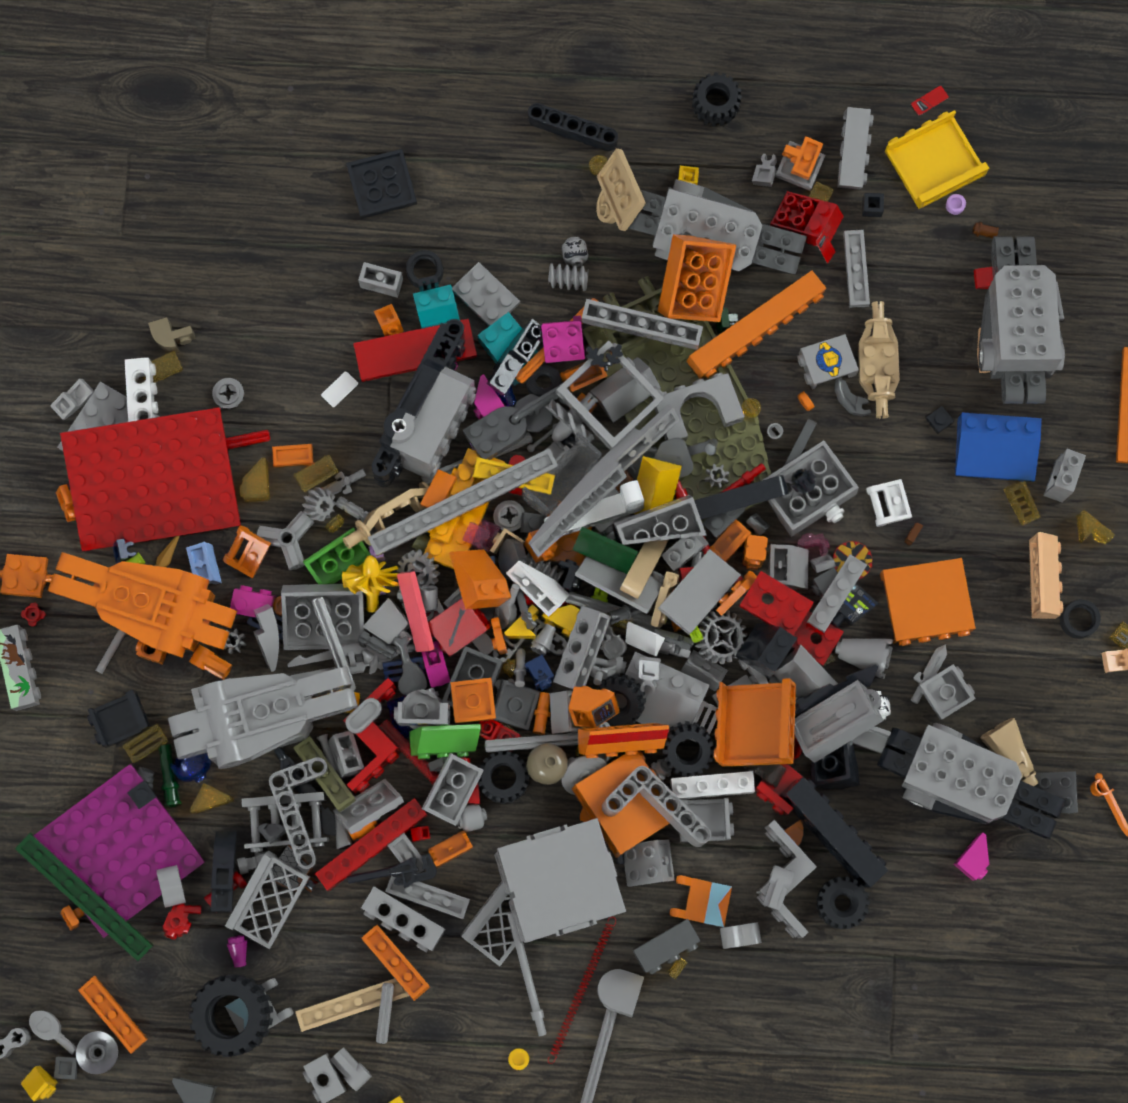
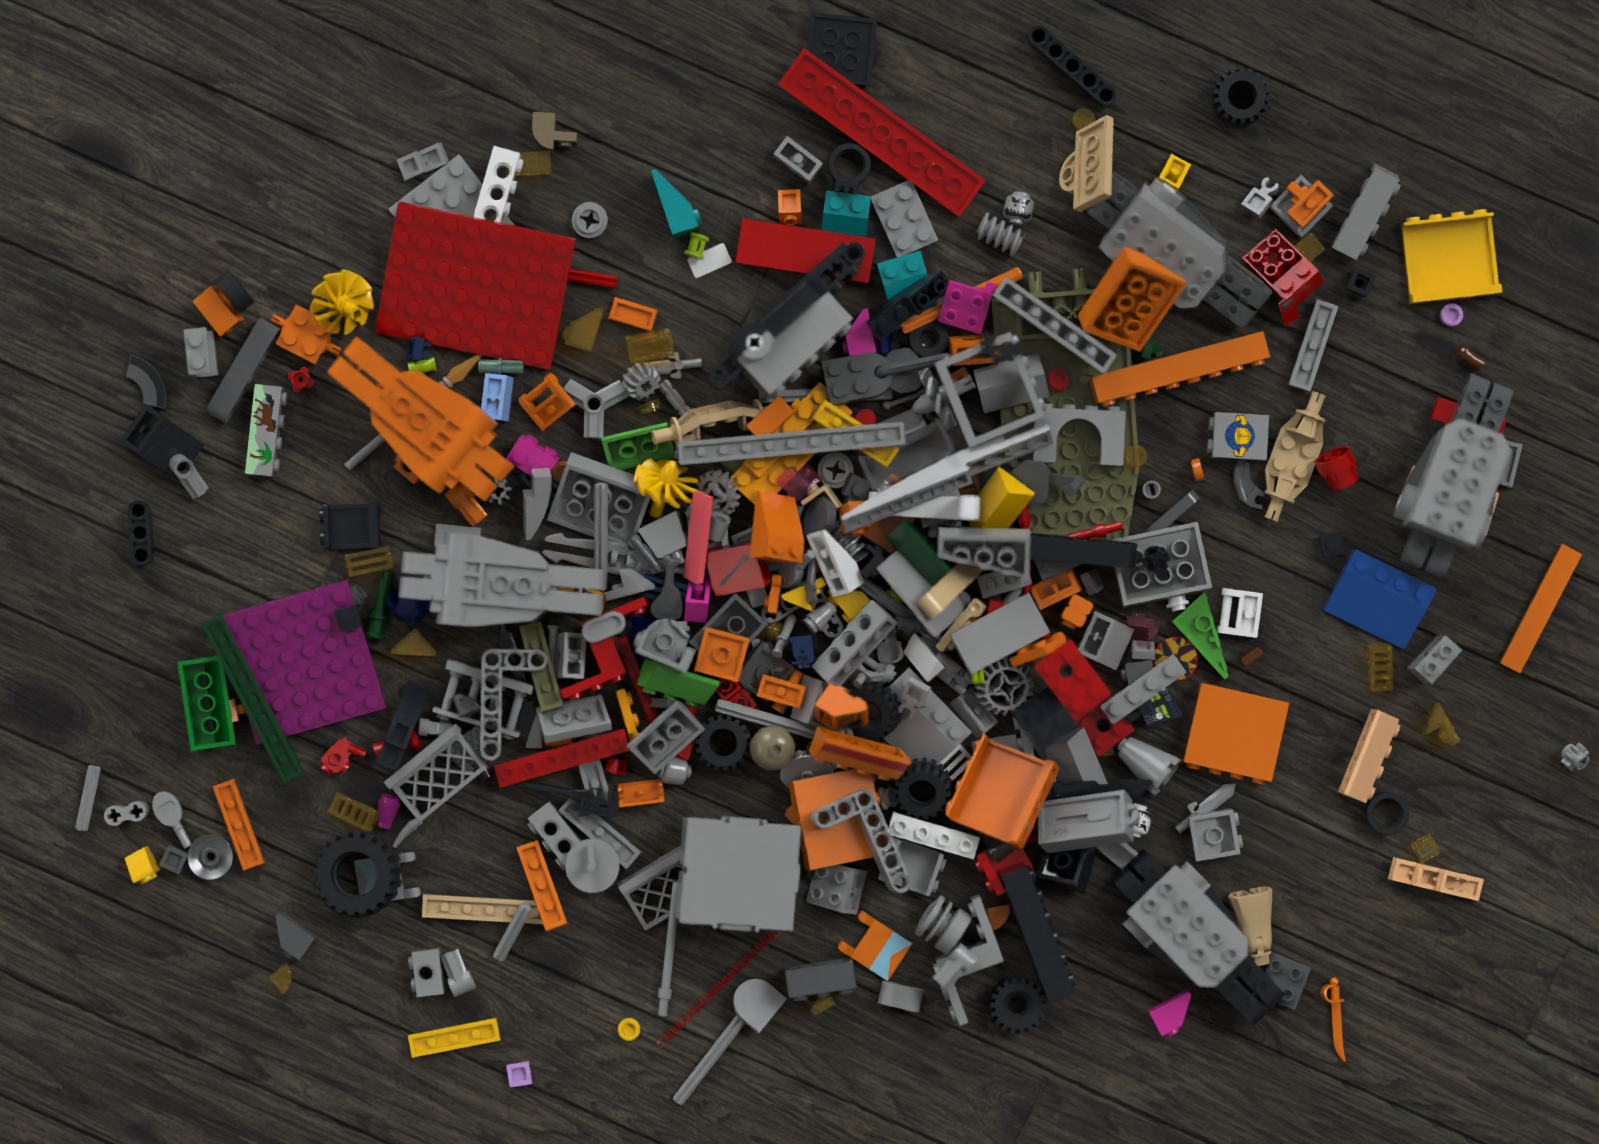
camera: 20 degrees right, 10 degrees up
orange plate [56,484,75,522] -> none
light grey axle [156,865,186,908] -> none
light grey gear [704,464,729,489] -> none
red sticker [911,86,949,115] -> none
none -> green slope [177,656,236,751]
none -> yellow piece [310,270,374,335]
none -> clear yellow slope [328,792,379,831]
none -> light grey helmet [393,818,423,848]
none -> sand green axle [478,358,524,375]
none -> light grey shield [565,839,619,893]
none -> light grey slope [604,568,655,601]
none -> light orange hinge [615,688,640,742]
none -> teal slope [651,169,702,239]
none -> lime bush [684,232,710,260]
none -> orange plate [757,674,807,709]
none -> red plate [778,48,986,217]
none -> light grey wheel [915,895,972,955]
none -> red plate [1047,369,1070,391]
none -> bright green wing [1171,592,1229,680]
none -> red piece [1314,446,1359,491]

